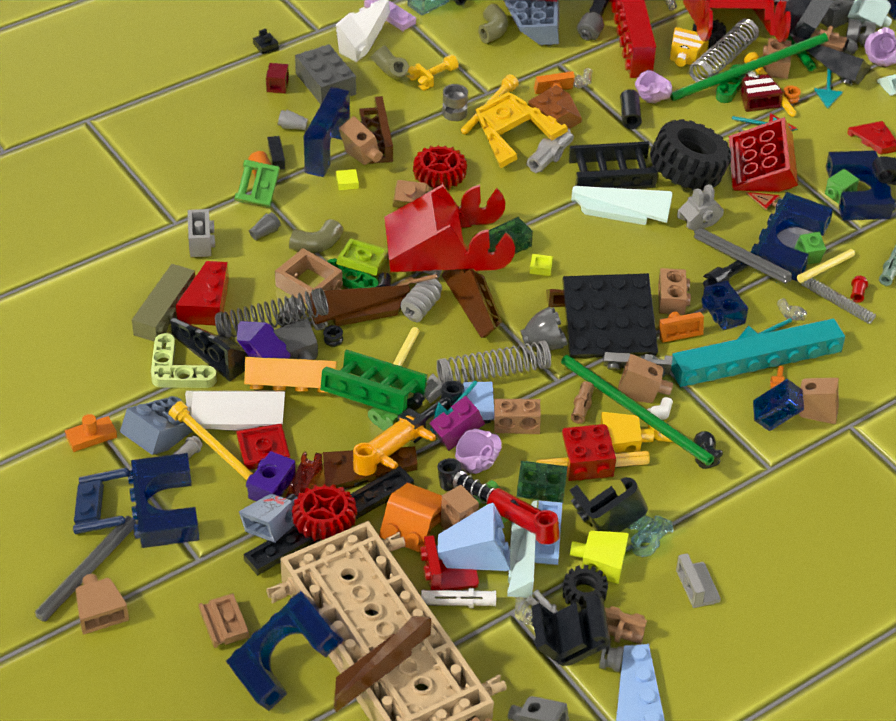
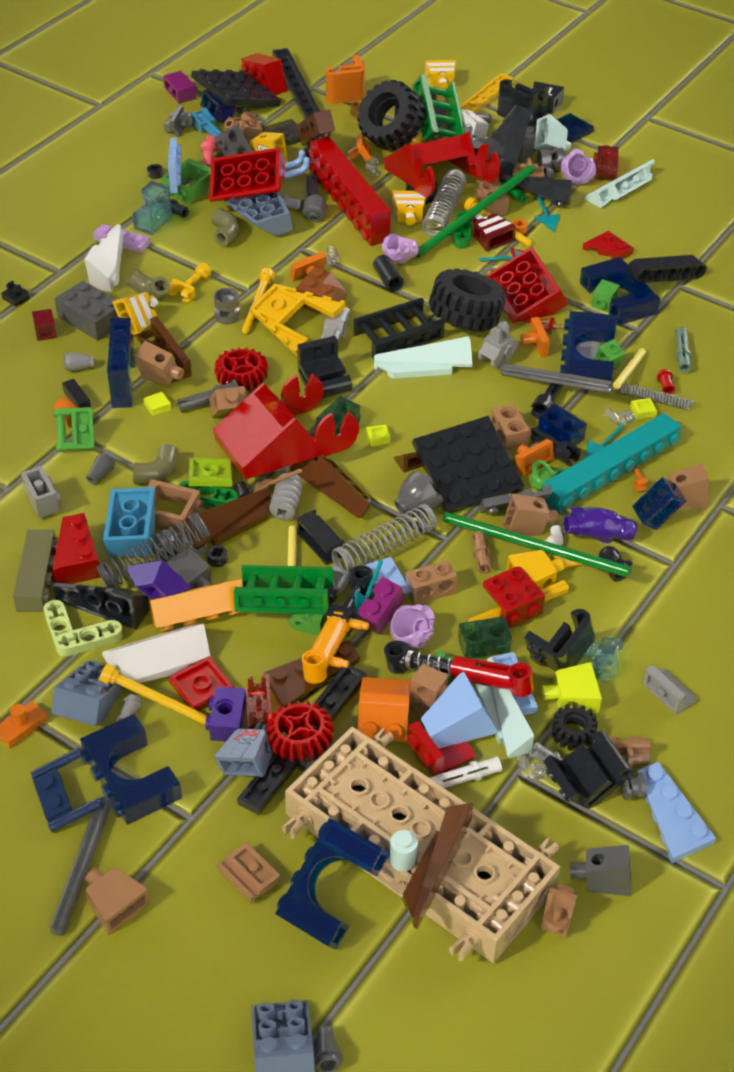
camera: 20 degrees left, 0 degrees up
none -> dark azure slope [103,487,155,557]
none -> yellow torso [112,292,158,336]
none -> dark grey pin [177,380,238,412]
none -> light grey pin [282,195,304,211]
none -> black piece [297,336,352,398]
none -> black window [297,510,345,565]
none -> light aqua brick [390,830,418,871]
none -> orange tile [520,317,550,357]
none -> black piece [530,427,581,466]
none -> bright green piece [531,460,568,491]
none -> dark purple animal [563,507,638,543]
none -> neon yellow tile [630,398,657,419]

